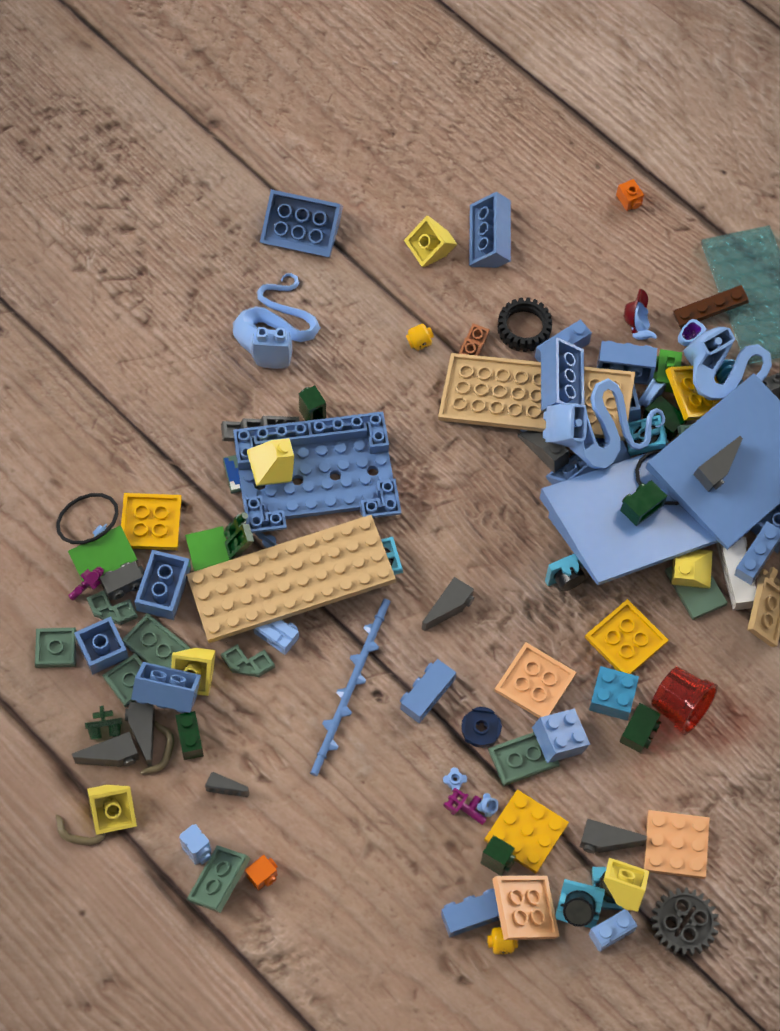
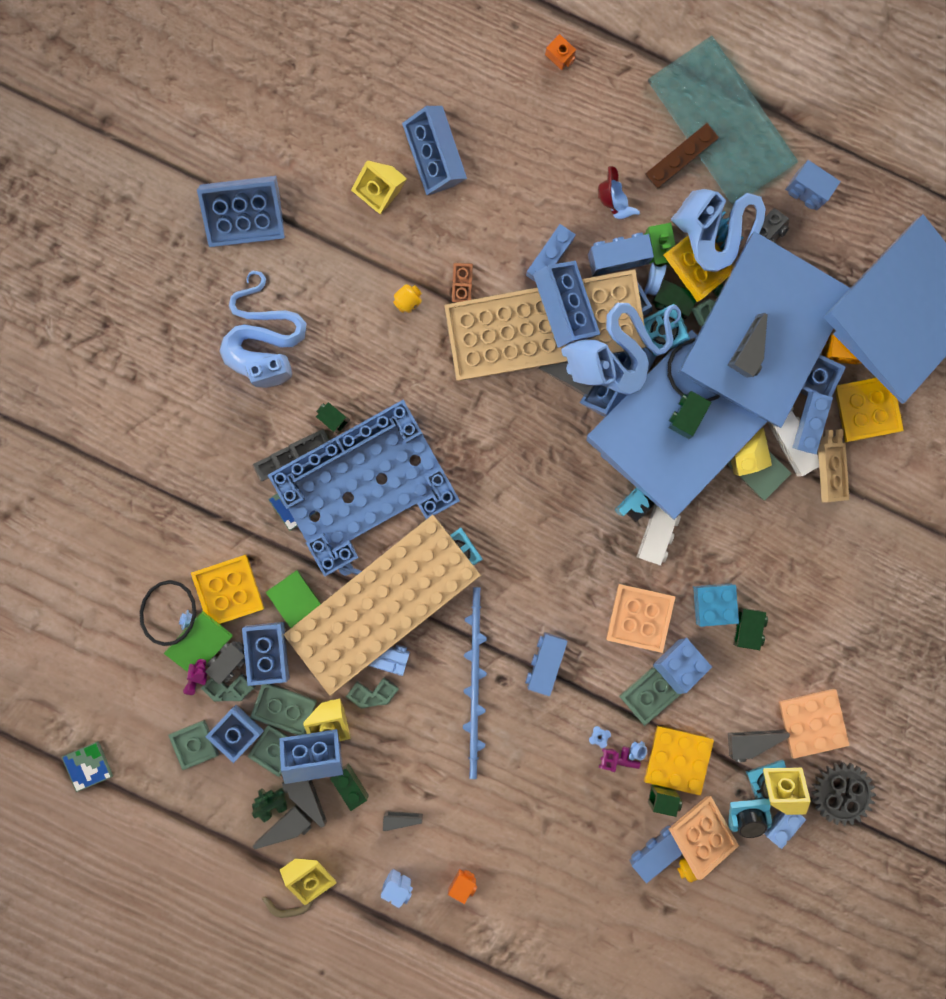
camera: 20 degrees left, 25 degrees up
dark tan animal [140,721,174,775] -> none
sand green tile [187,845,251,913] -> none
dark green plate [224,512,254,560] -> none
light yellow slope [247,438,294,486] -> none
dark grey slope [422,577,475,631] -> none
dark blue plate [461,707,502,748] -> none
black tyre [498,297,552,352] -> none
yellow plate [585,599,669,674] -> none
clear red piece [651,666,718,735] -> none
rock [678,319,707,346] -> none
none -> white brick [637,504,681,565]

